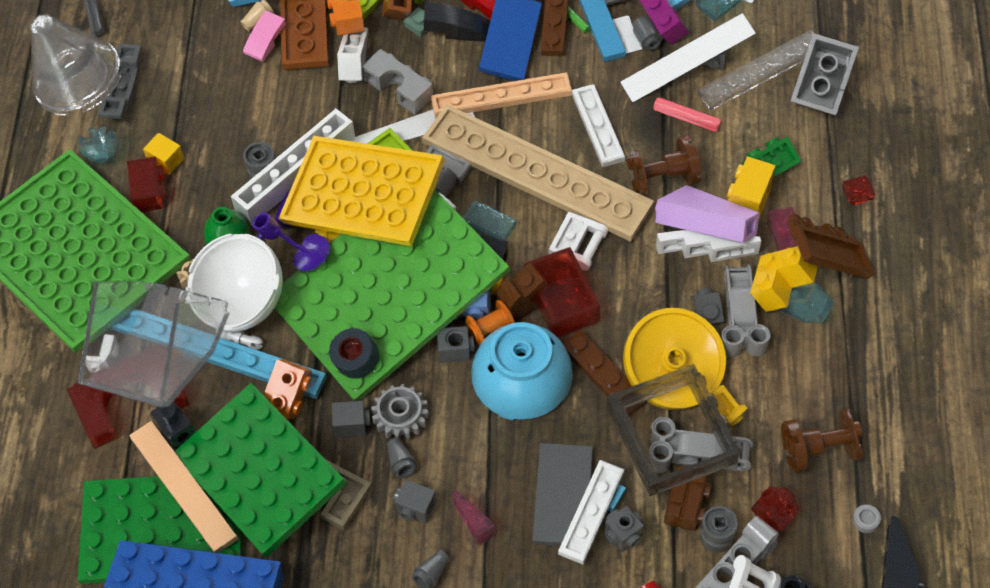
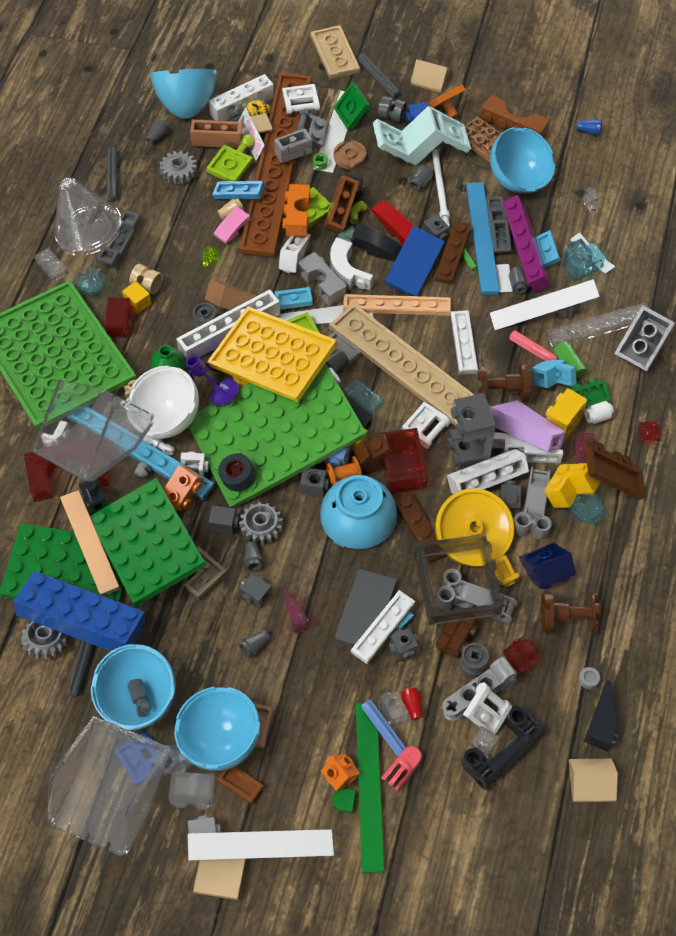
camera: 10 degrees right, 0 degrees up
none -> clear plate [34,248,69,282]
none -> tan wheel [129,264,163,294]
none -> light grey hinge [134,461,151,478]
none -> white bracket [181,452,209,477]
none -> clear neon green plate [202,246,219,266]
none -> medium nougat panel [205,279,256,310]
none -> medium azure plate [275,287,313,310]
none -> white arch [330,237,373,291]
none -> dark grey plate [447,393,496,470]
none -> white brick [447,449,529,494]
none -> clear blue slope [519,543,576,589]
none -> medium azure brick [532,360,577,388]
none -> bright green brick [553,341,588,379]
none -> white brick [584,401,614,424]

